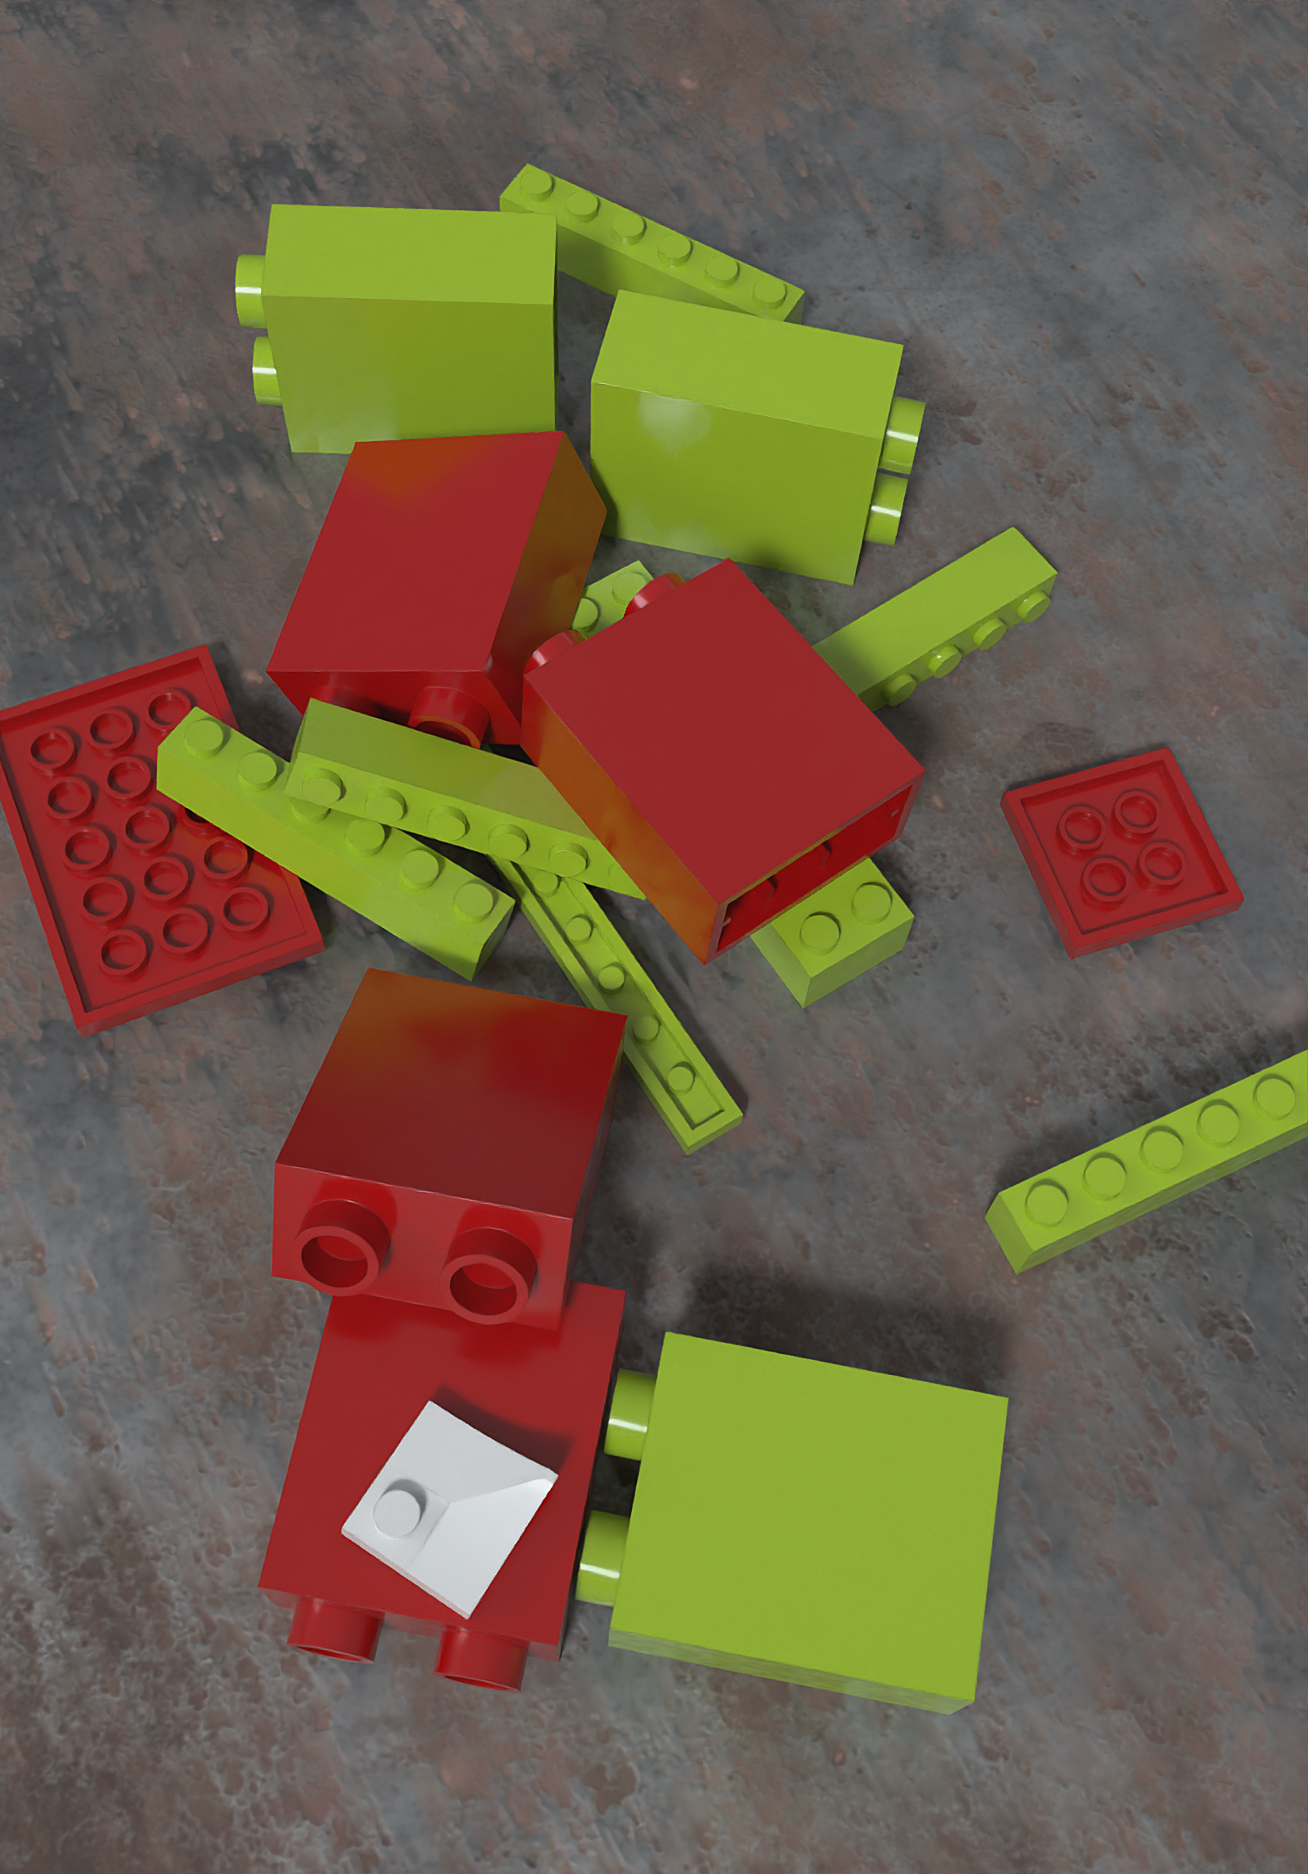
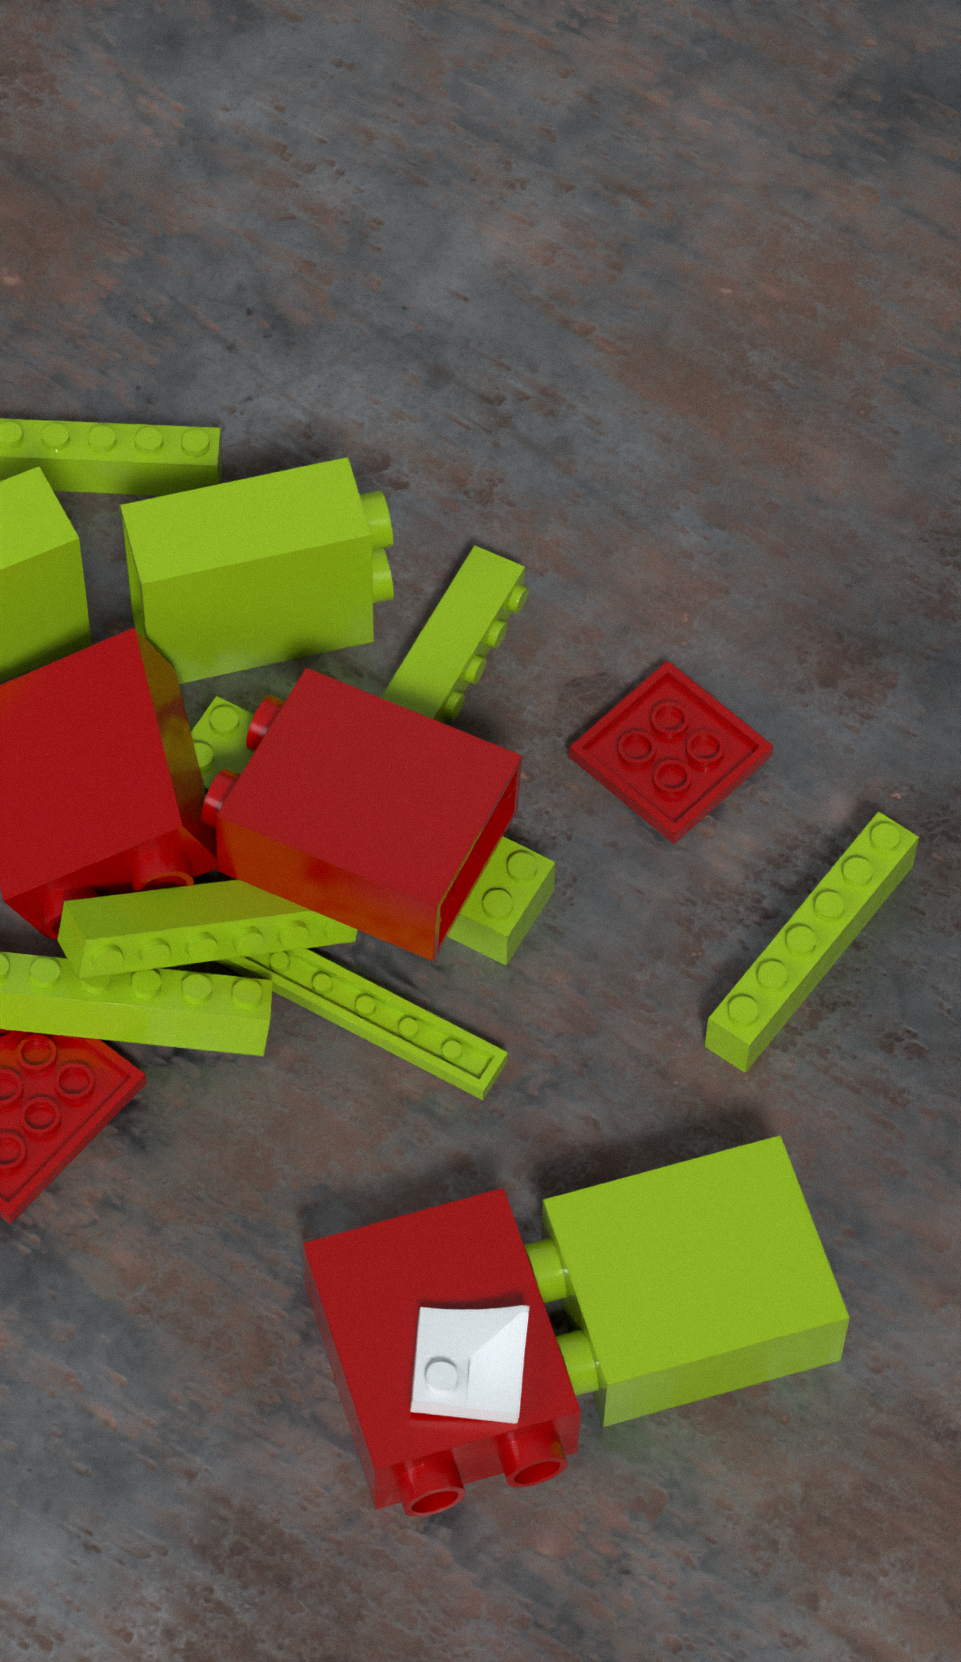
camera: 25 degrees left, 5 degrees down
red brick [271,968,628,1331] -> none

